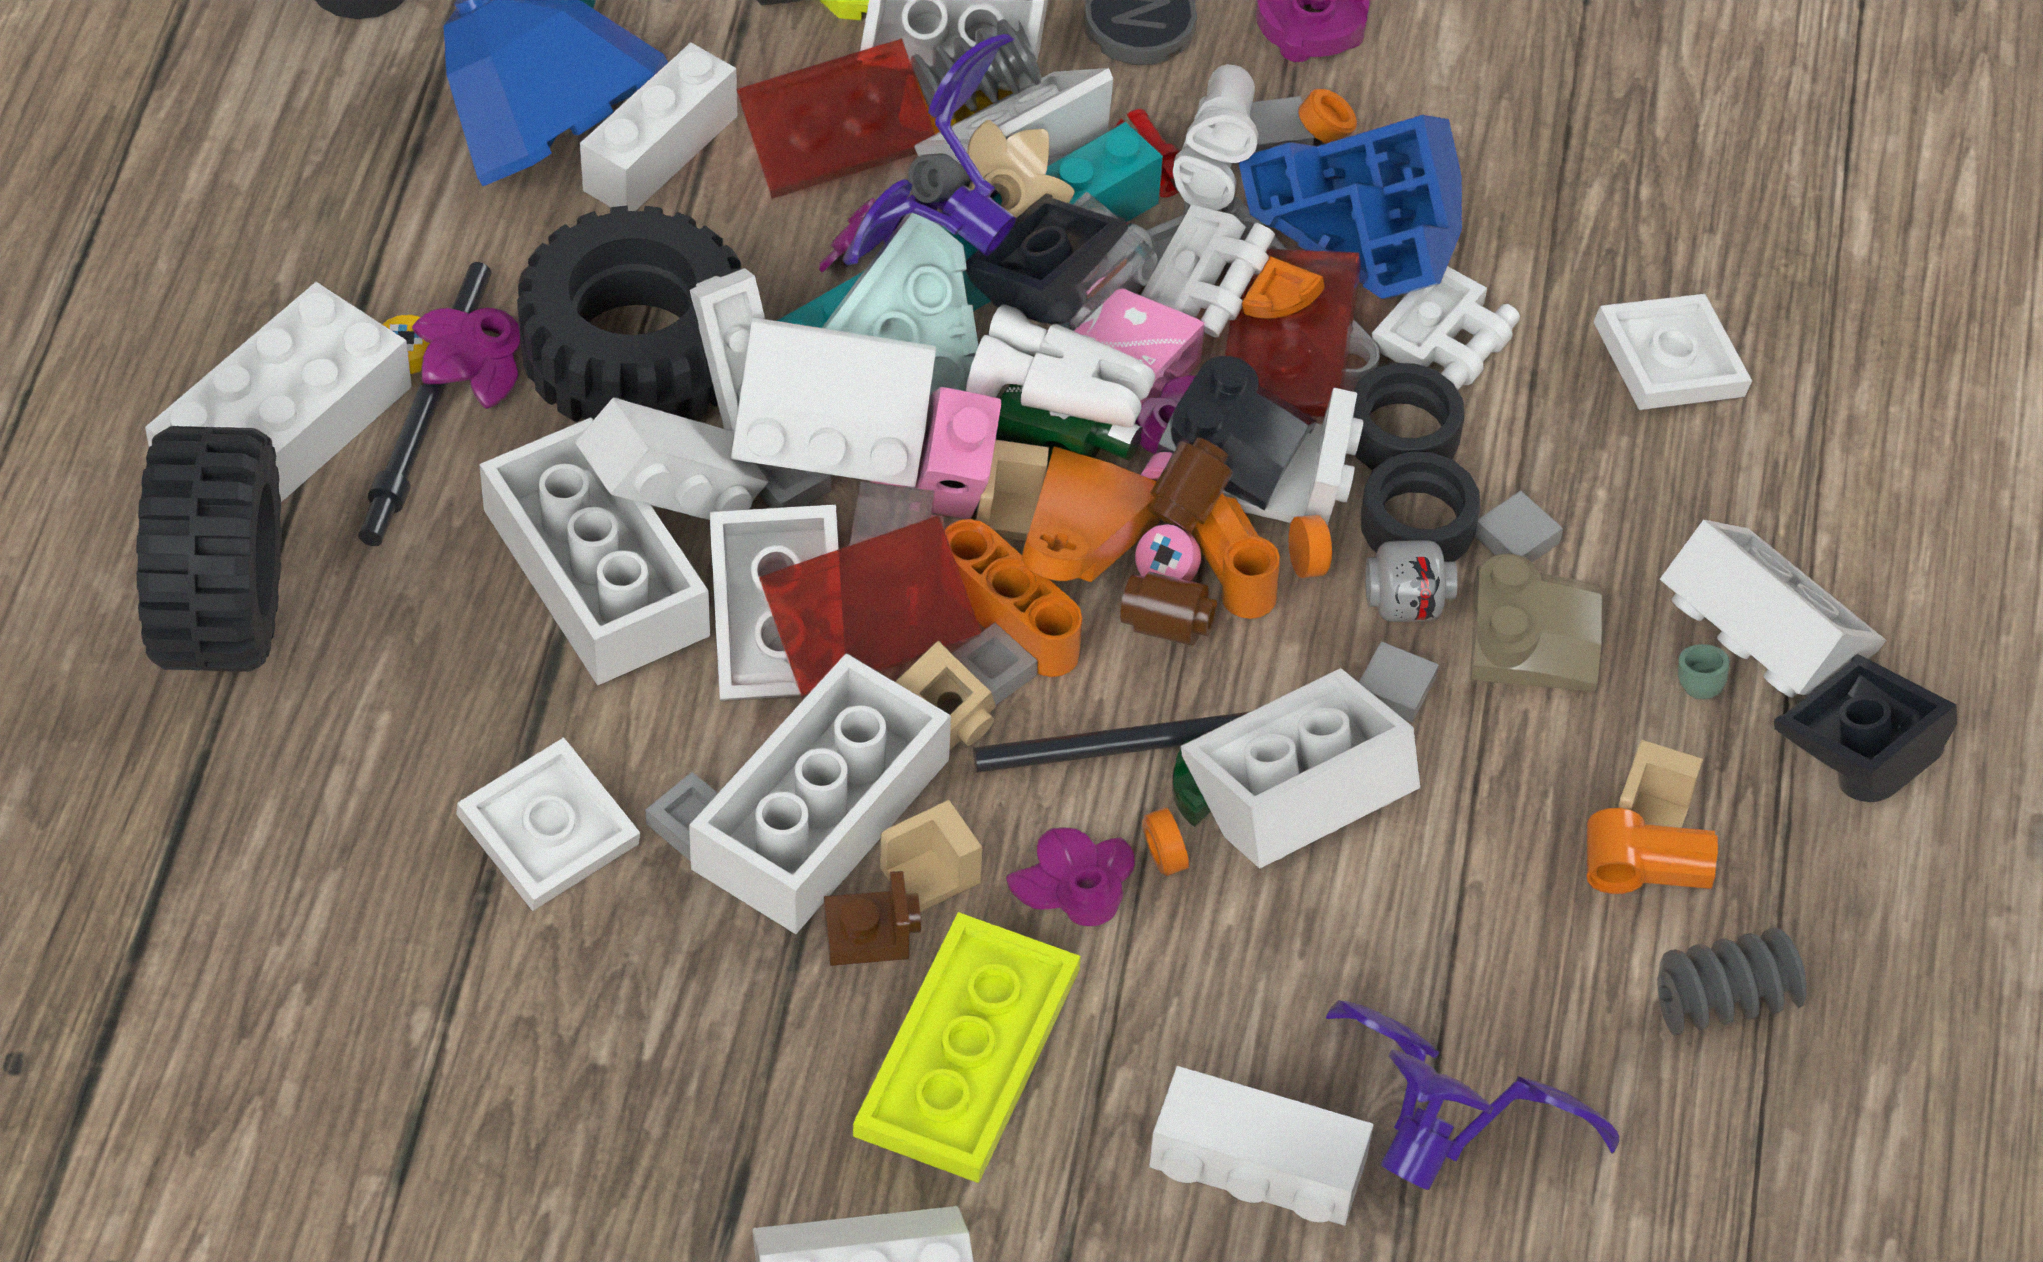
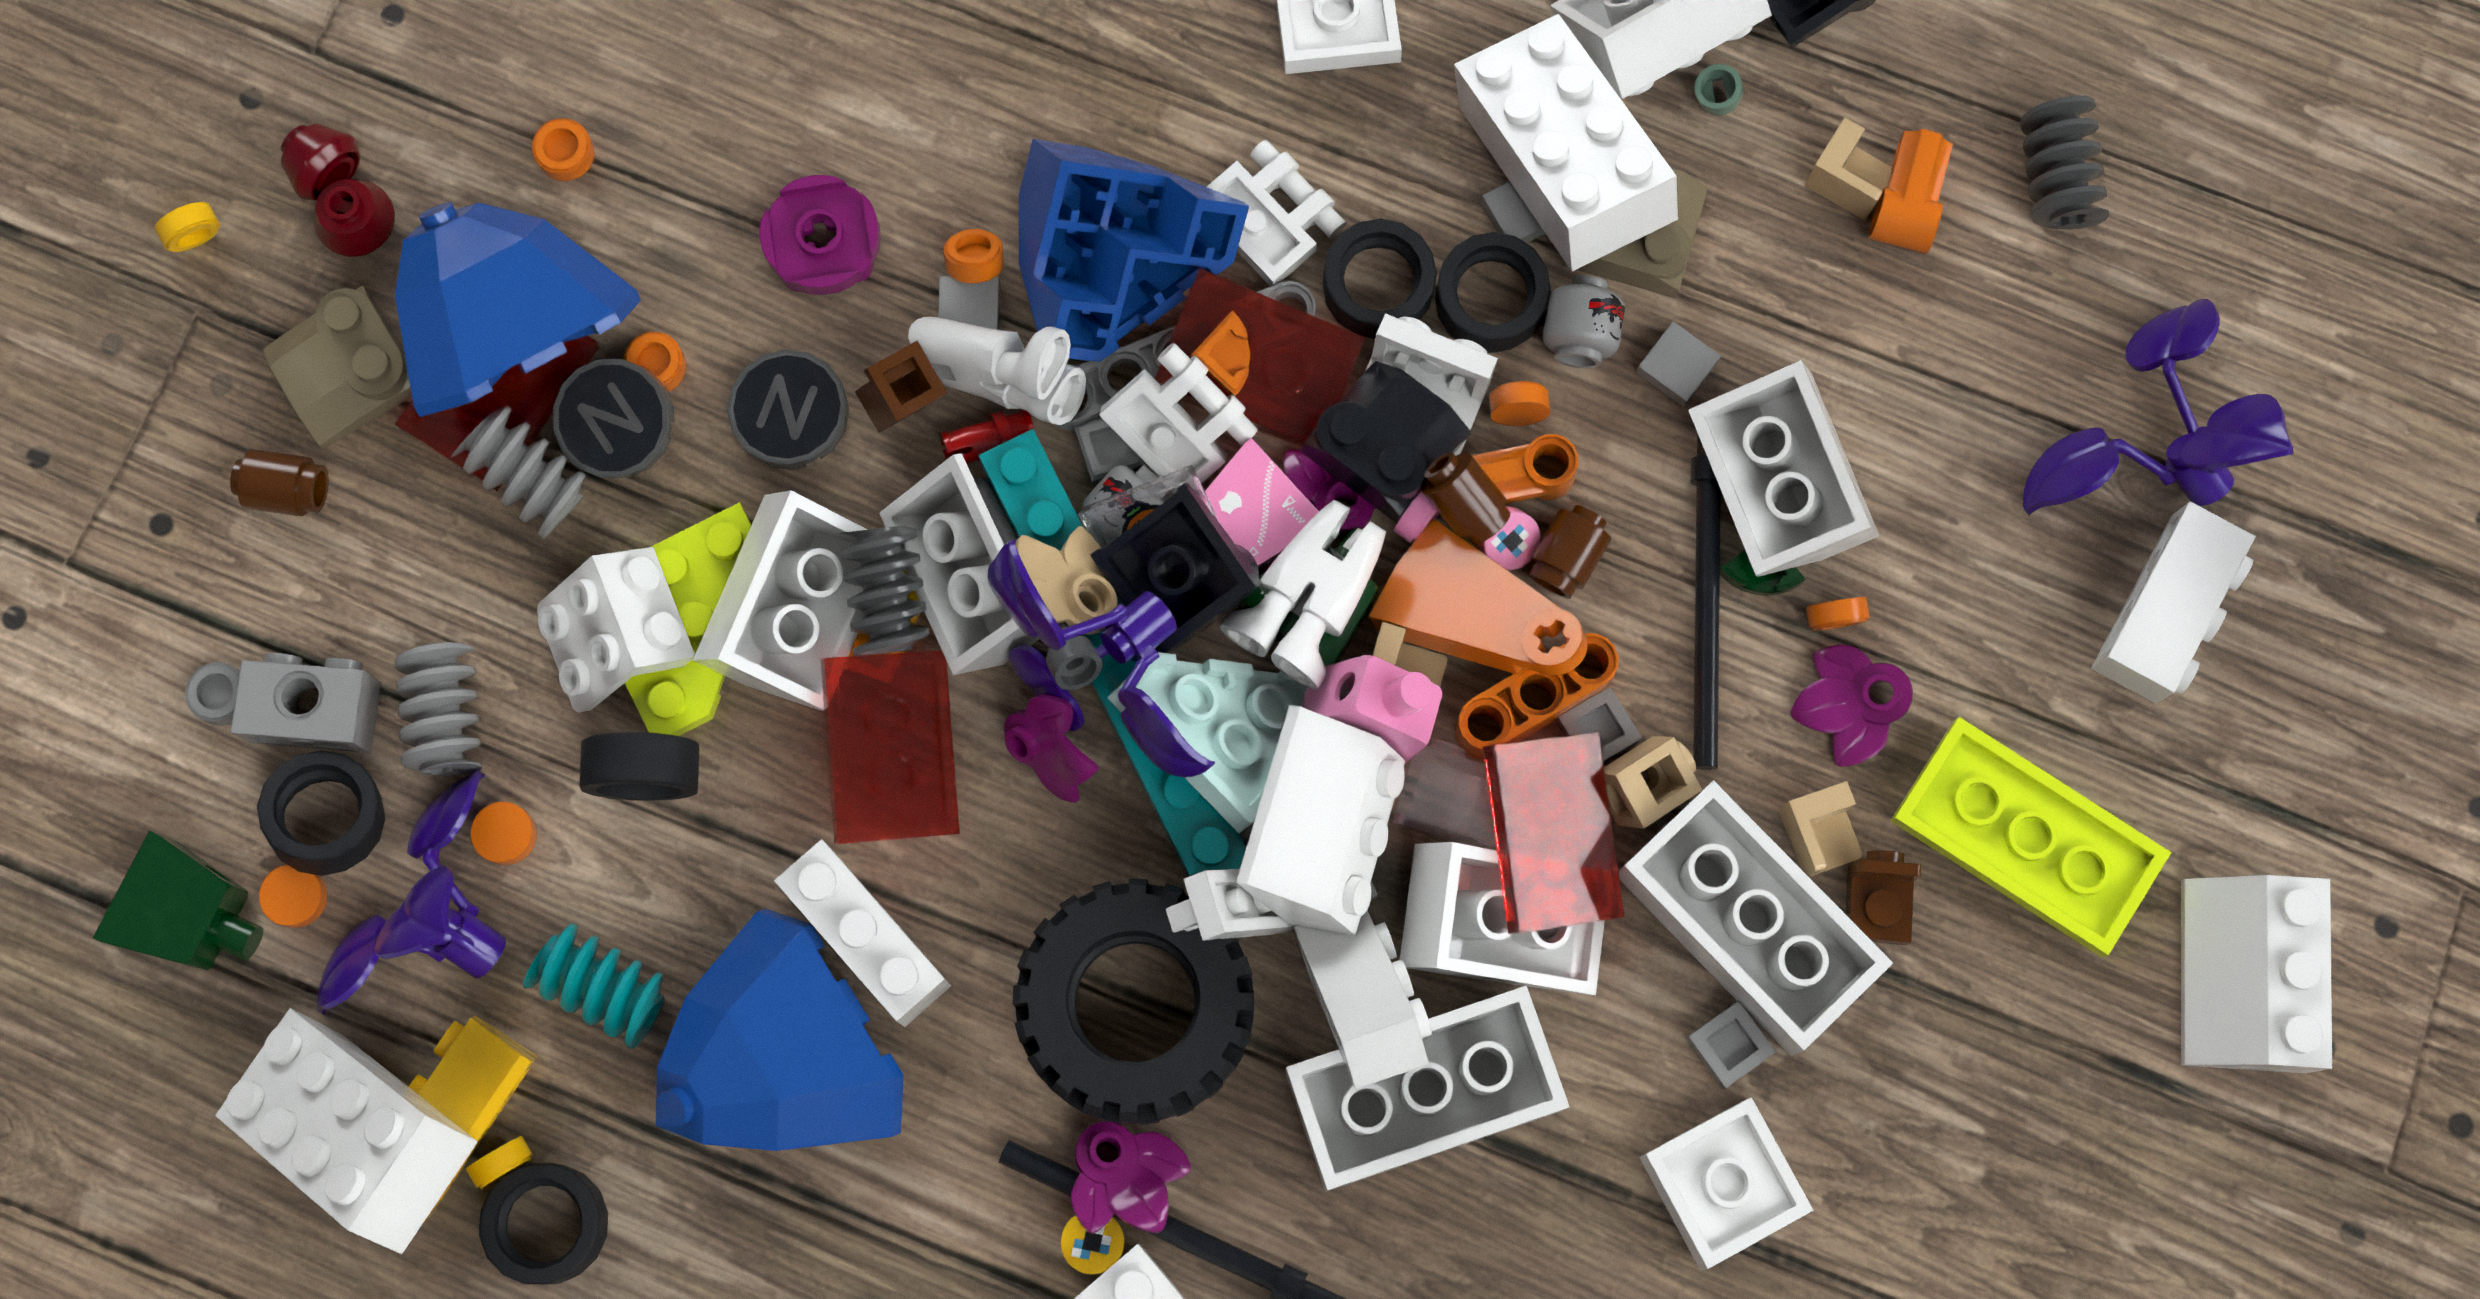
camera: 75 degrees left, 25 degrees up
none -> reddish brown brick [855,341,947,433]
none -> white brick [1454,14,1678,271]

